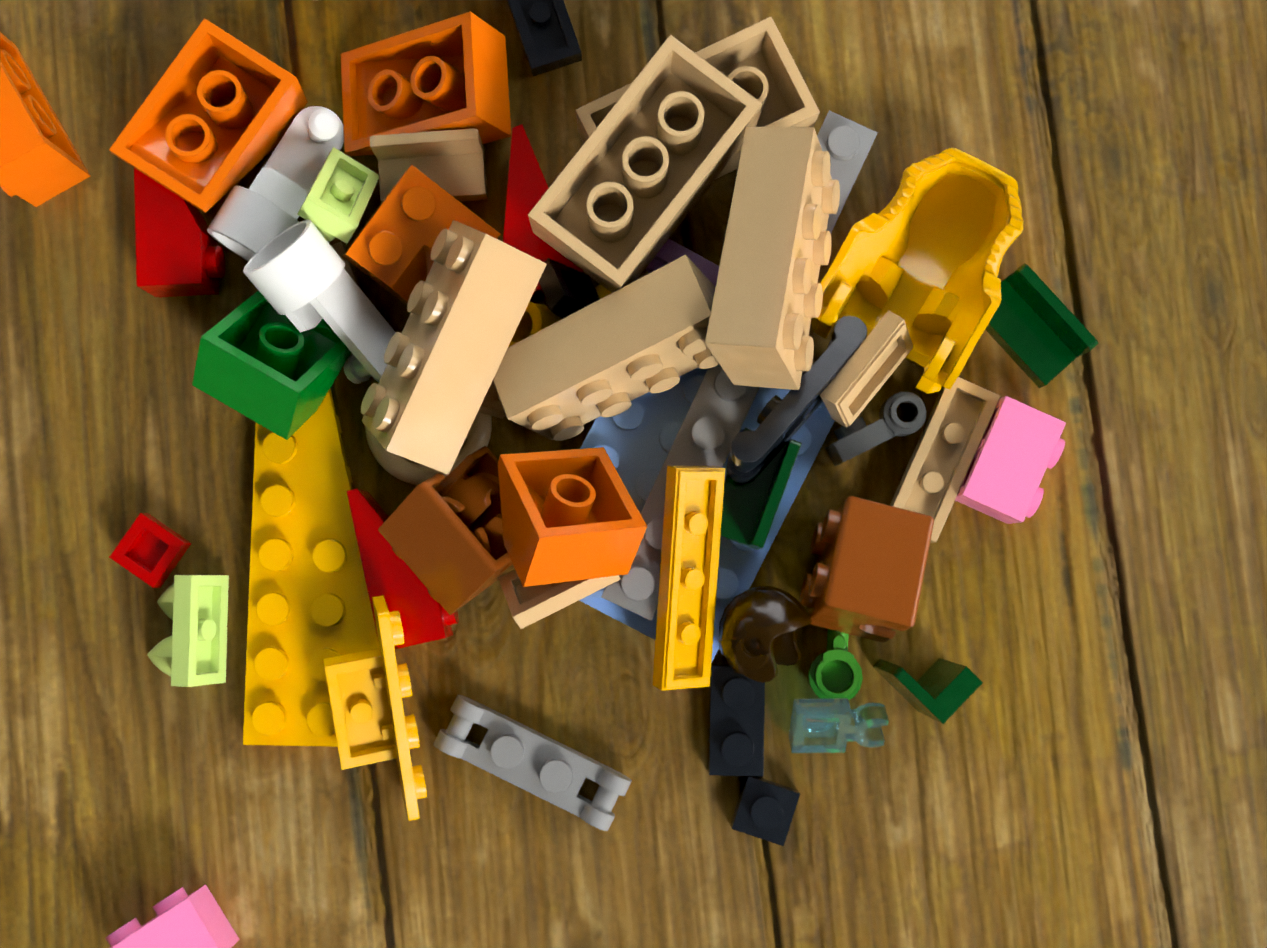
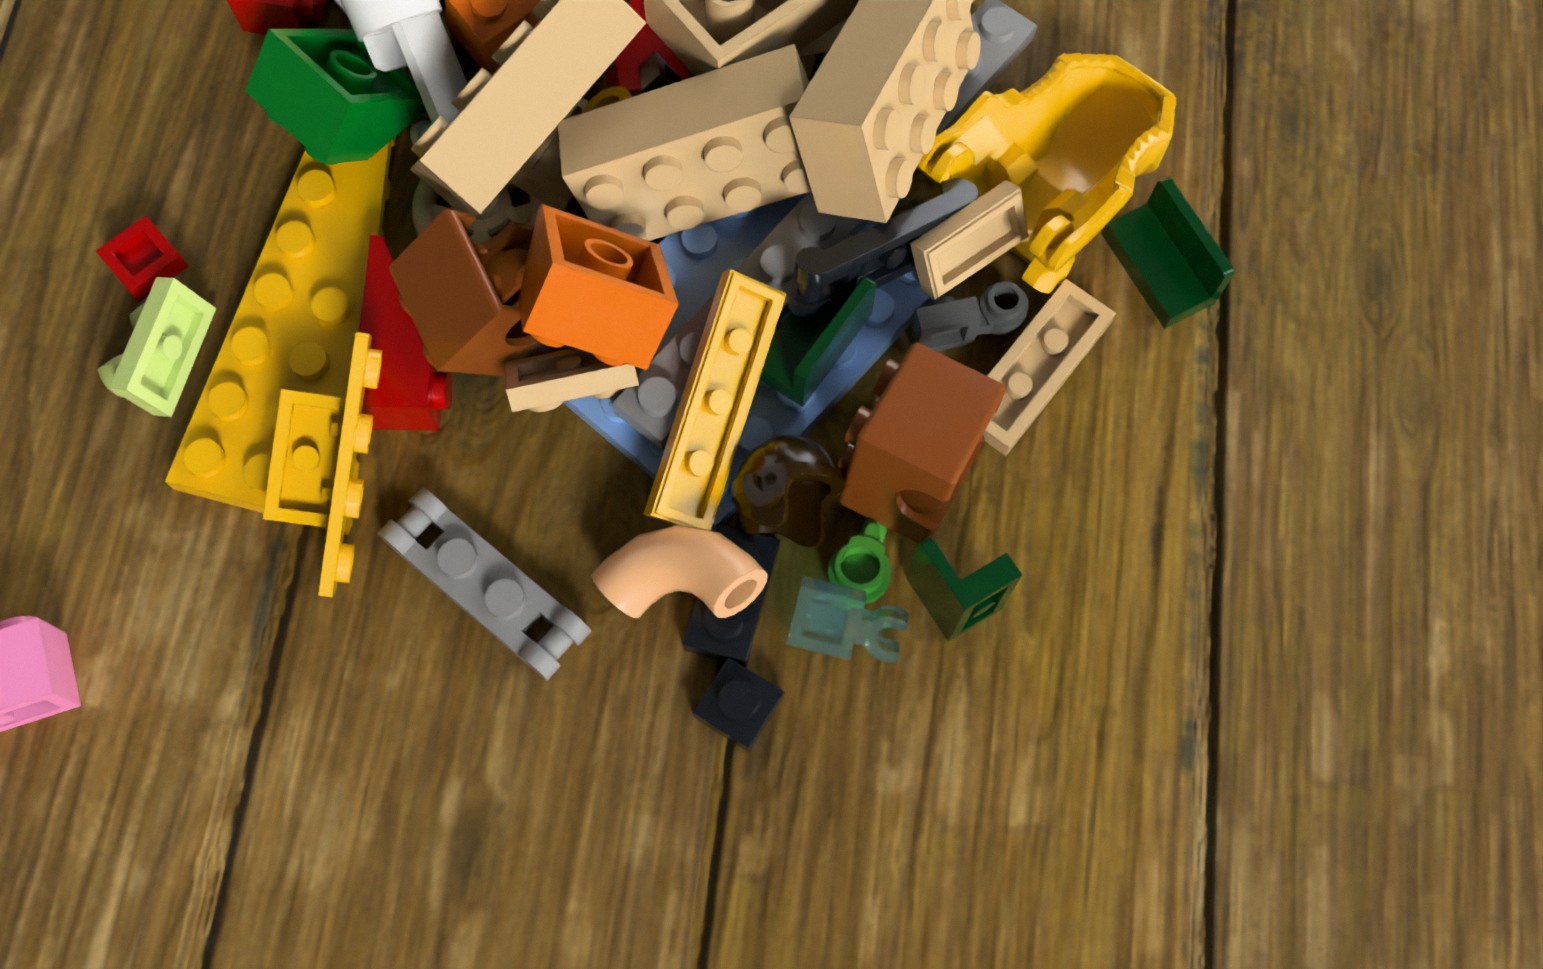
camera: 15 degrees right, 15 degrees down
bright pink brick [955,396,1066,524] -> none
none -> light nougat cylinder [591,525,768,618]

